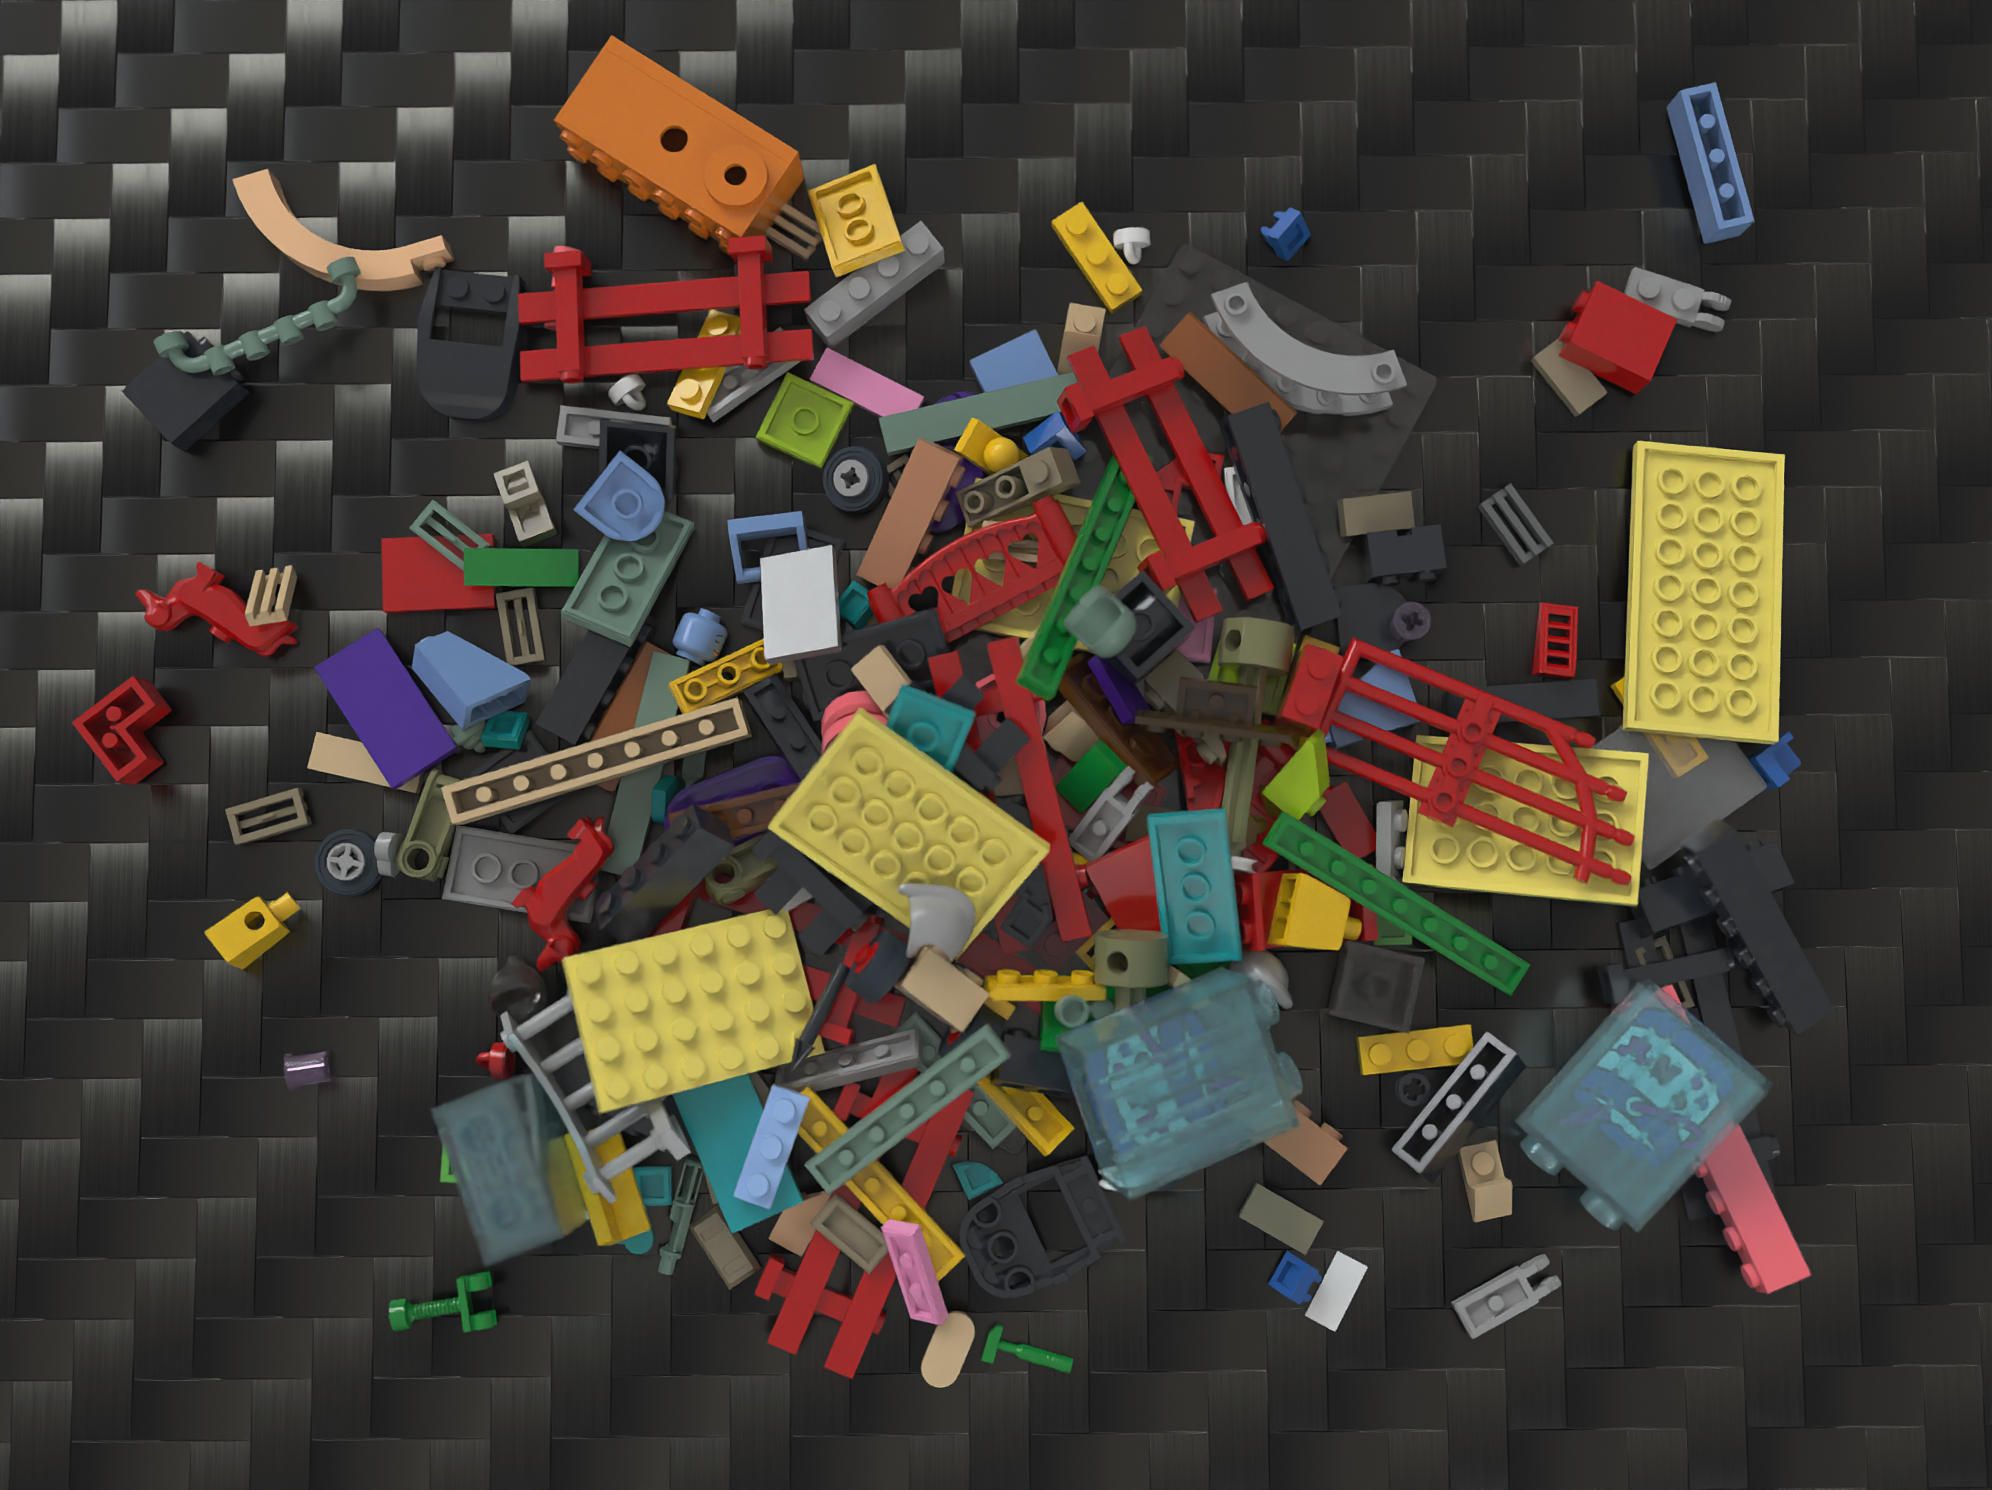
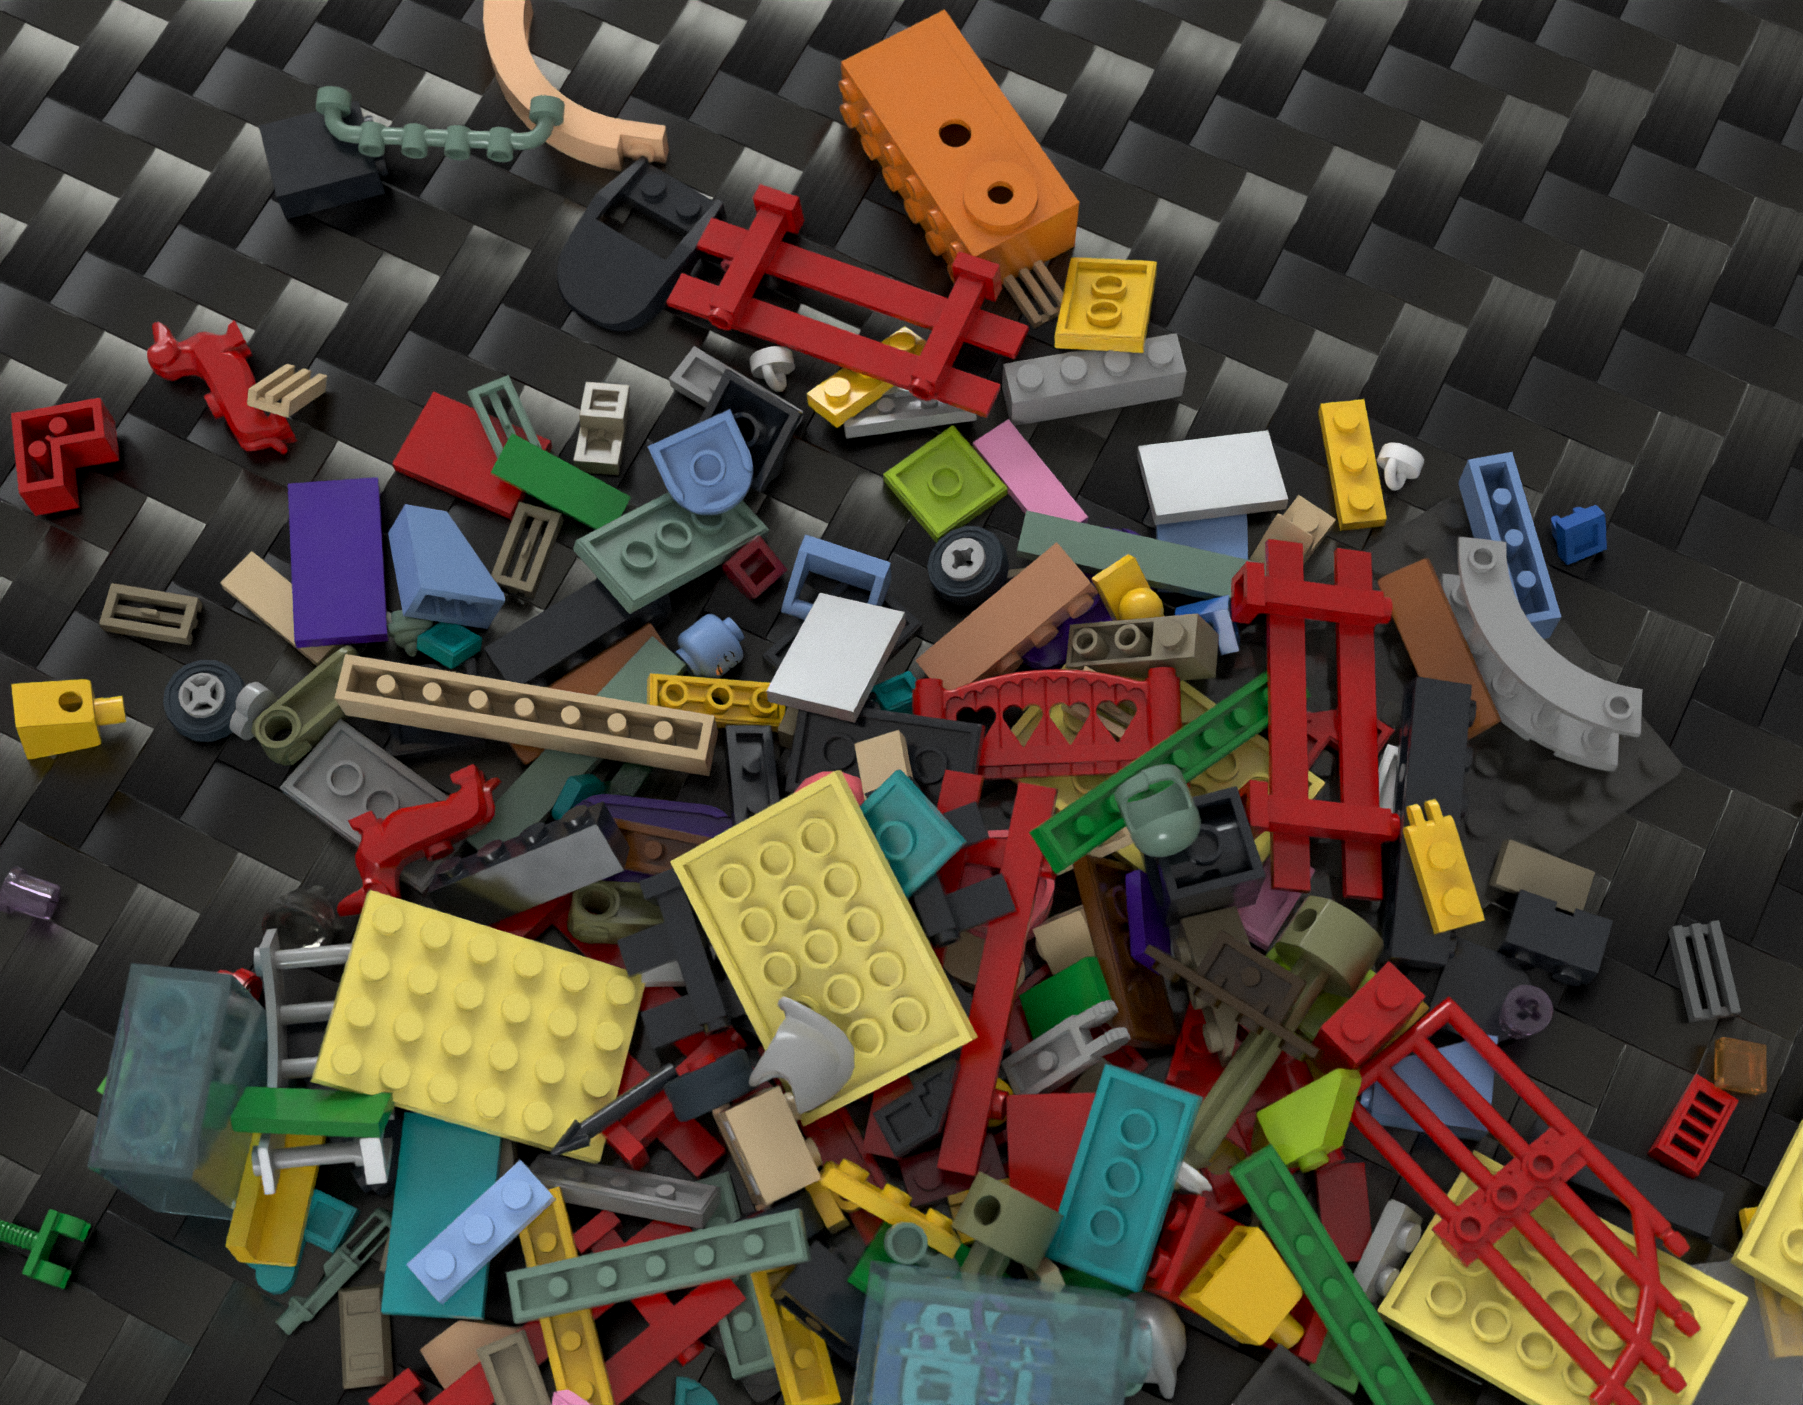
camera: 30 degrees right, 15 degrees down
none -> green tile [230,1087,394,1138]
none -> dark red brick [722,535,788,599]
none -> tile [1137,430,1288,525]
none -> yellow hinge [1403,799,1485,935]
none -> medium blue brick [1458,452,1561,639]
none -> clear orange tile [1715,1037,1767,1095]

